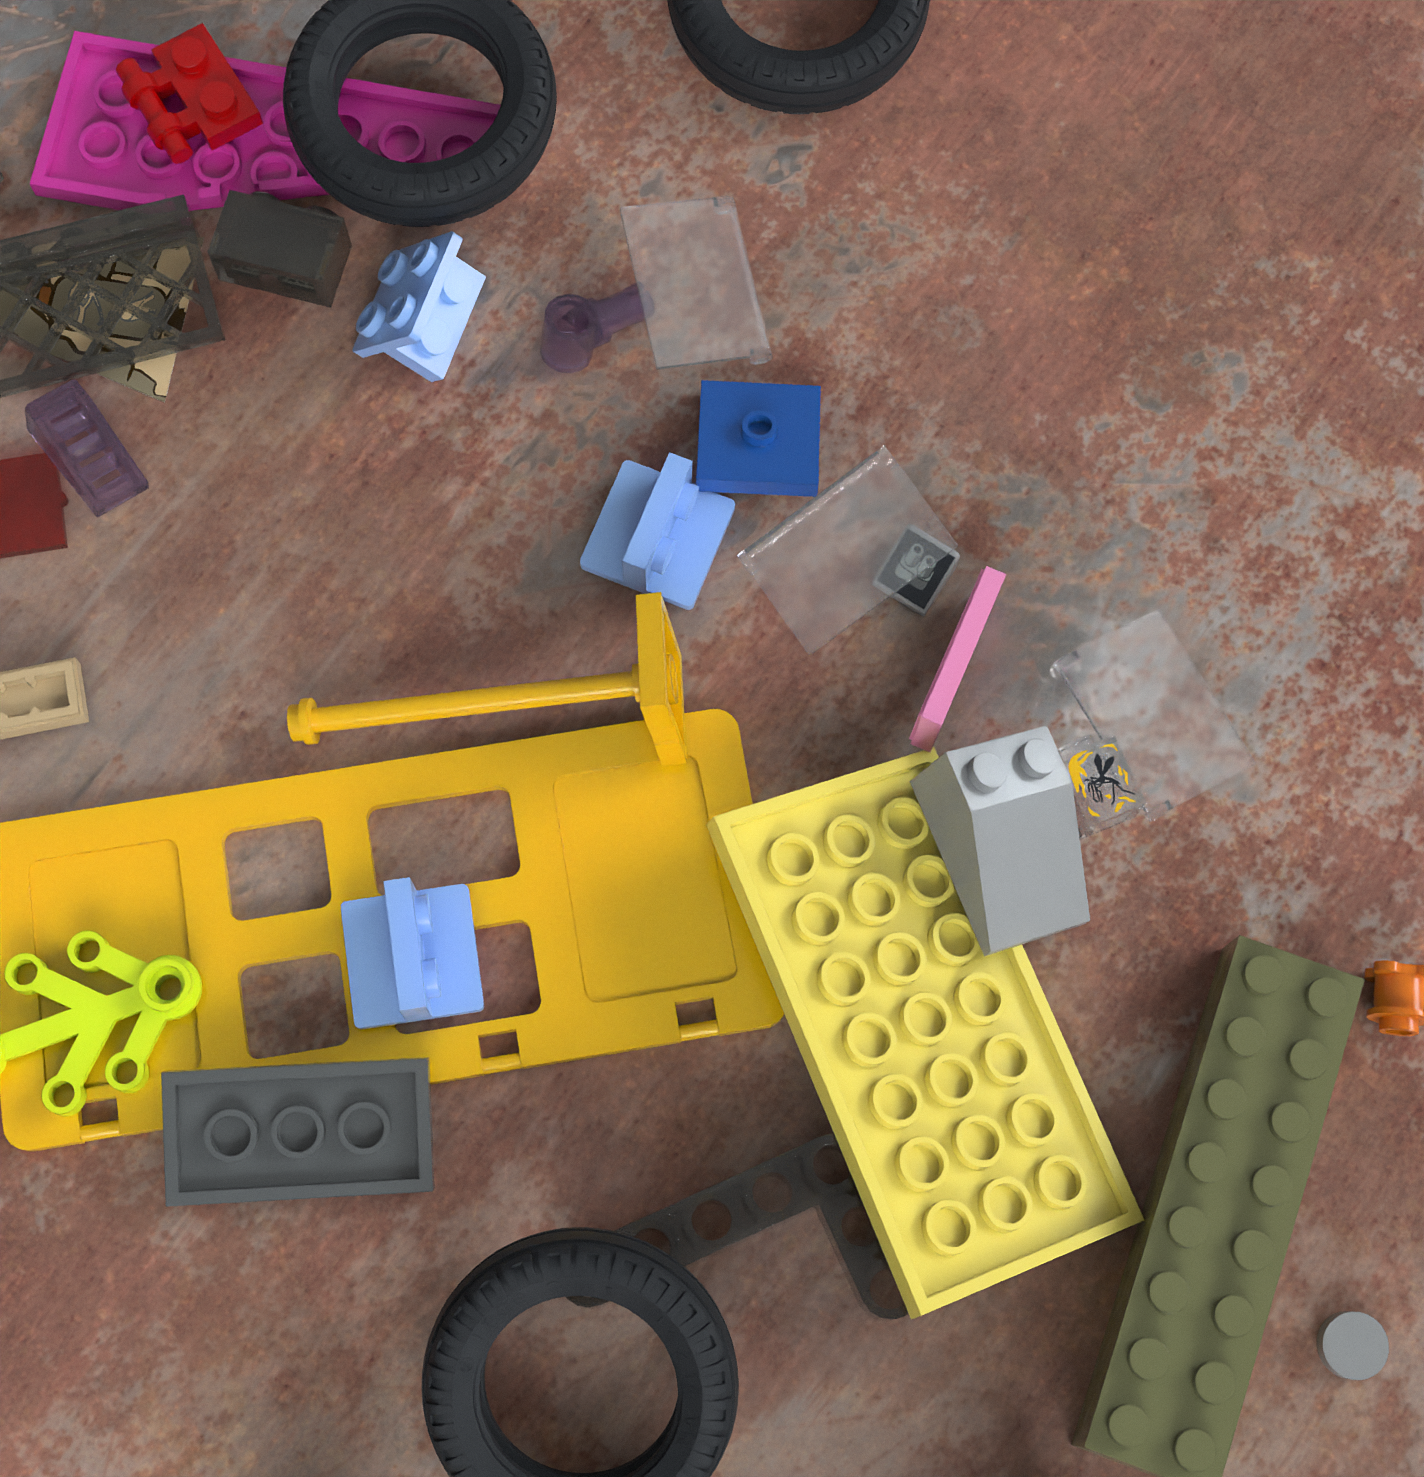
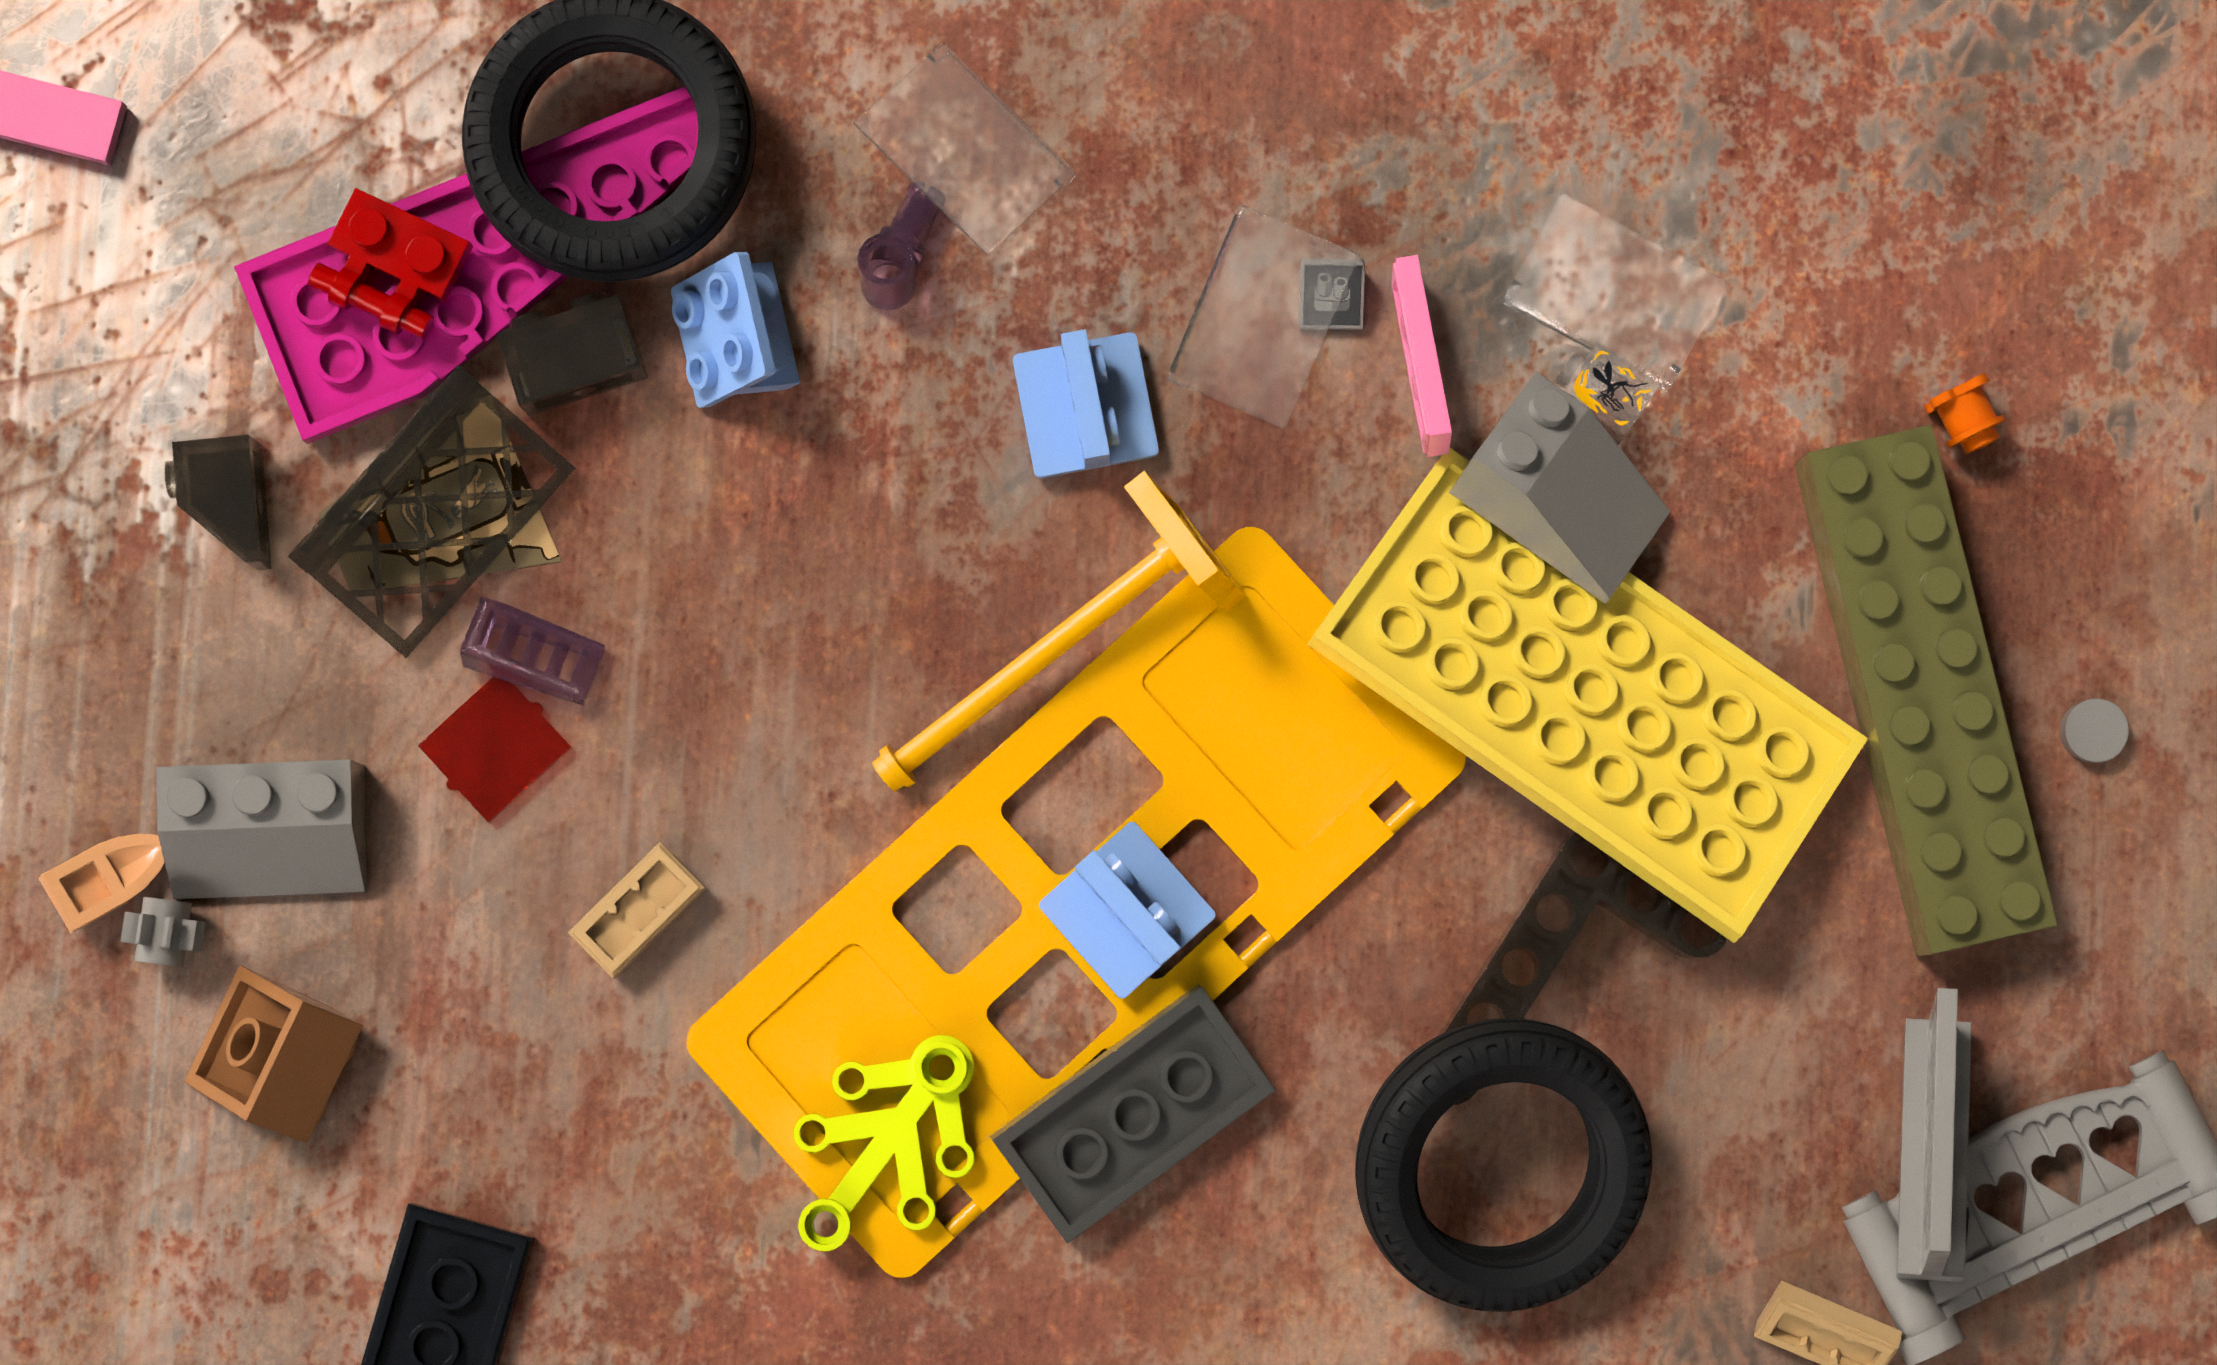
camera: 30 degrees left, 10 degrees up
blue plate [696,380,821,497] -> none

